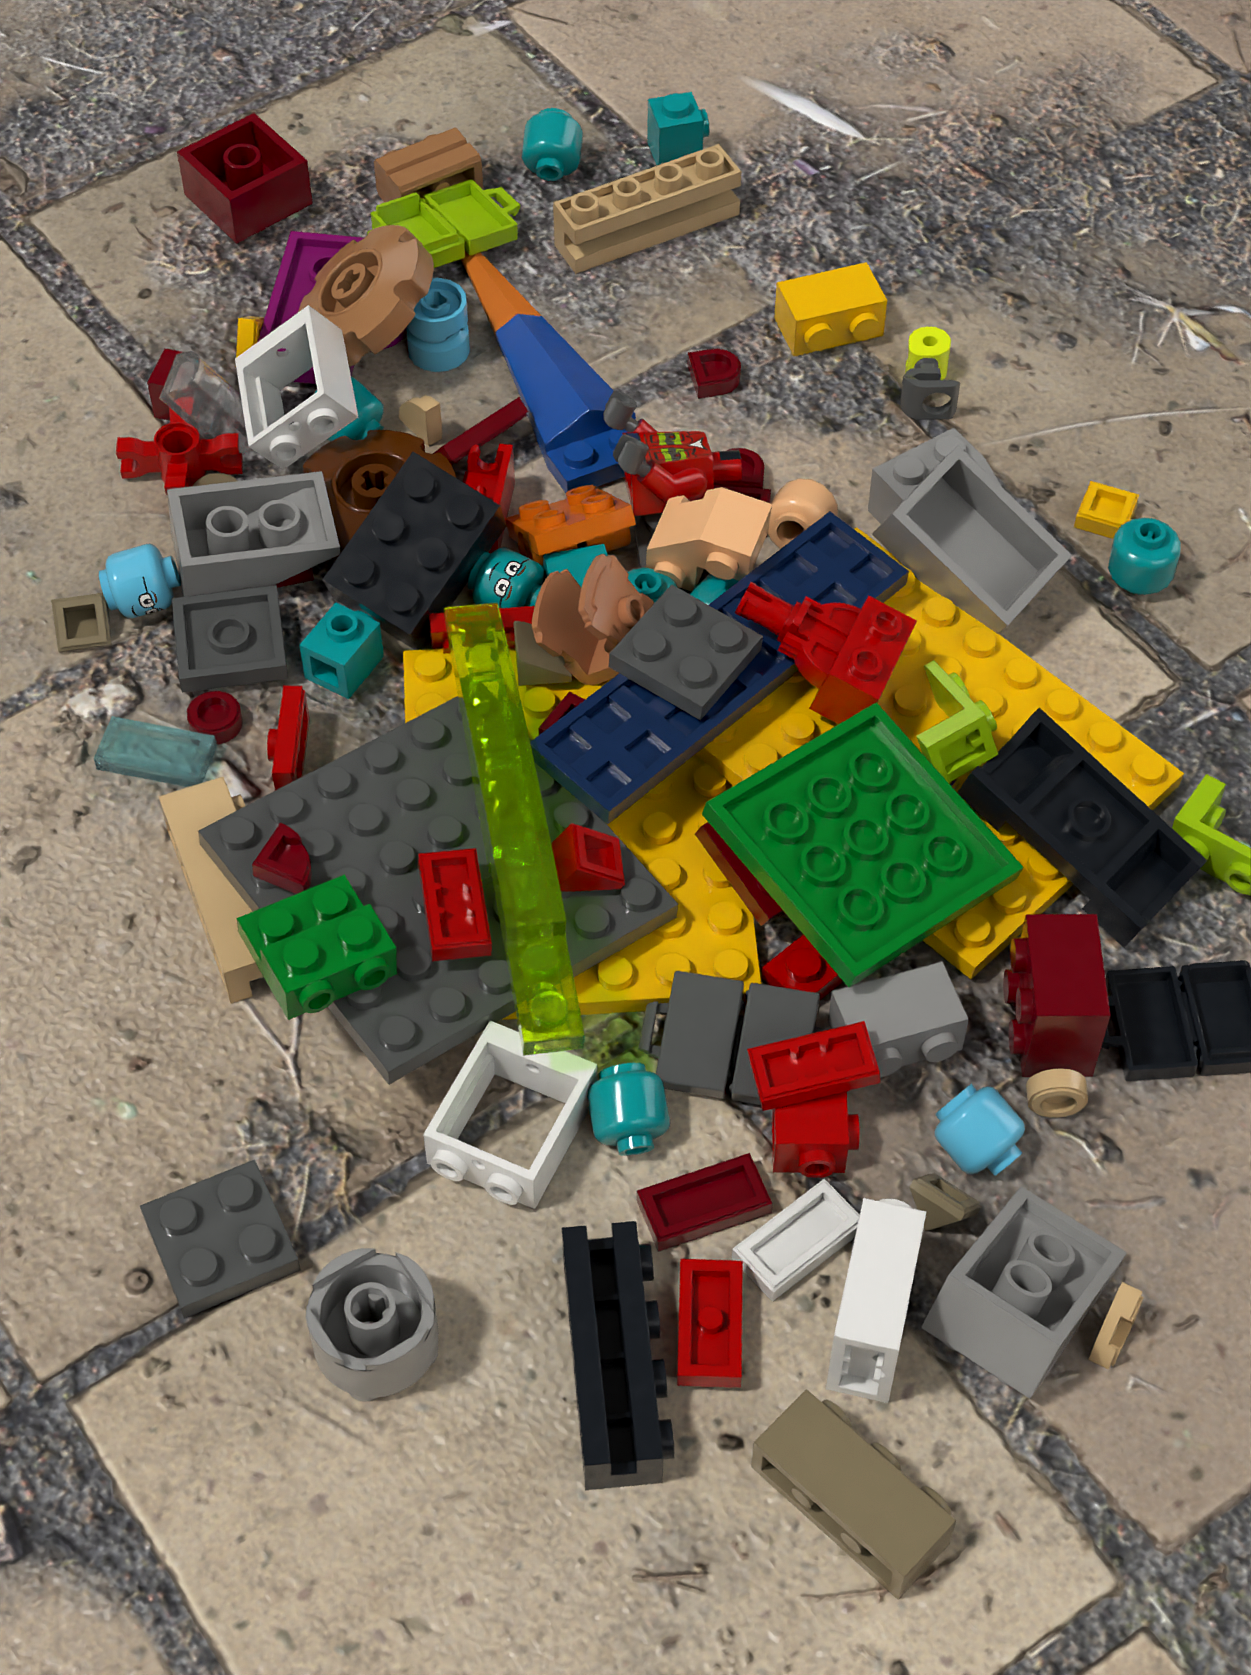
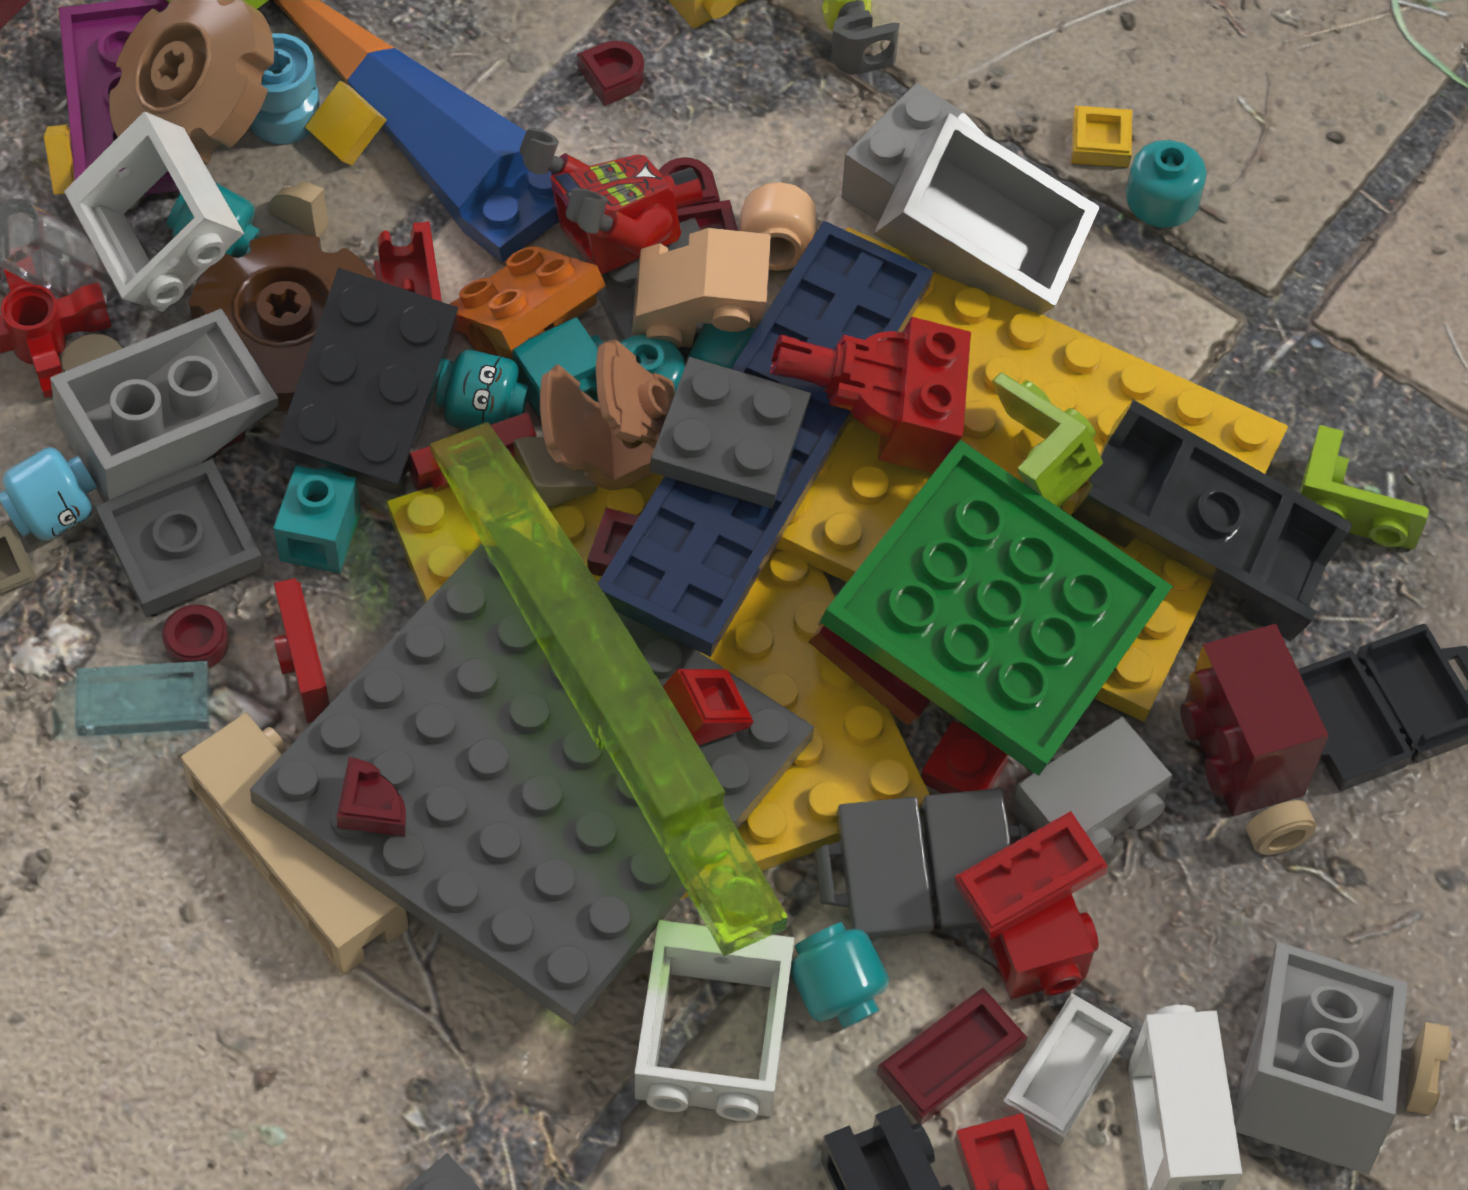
camera: 20 degrees left, 5 degrees up
green plate [237,874,397,1020] -> none
red plate [418,848,492,962] -> none
dark red tile [434,397,529,465] -> none
dark tan slope [909,1173,982,1231] -> none
medium azure head [935,1083,1025,1176] -> none
none -> yellow tile [305,81,387,166]

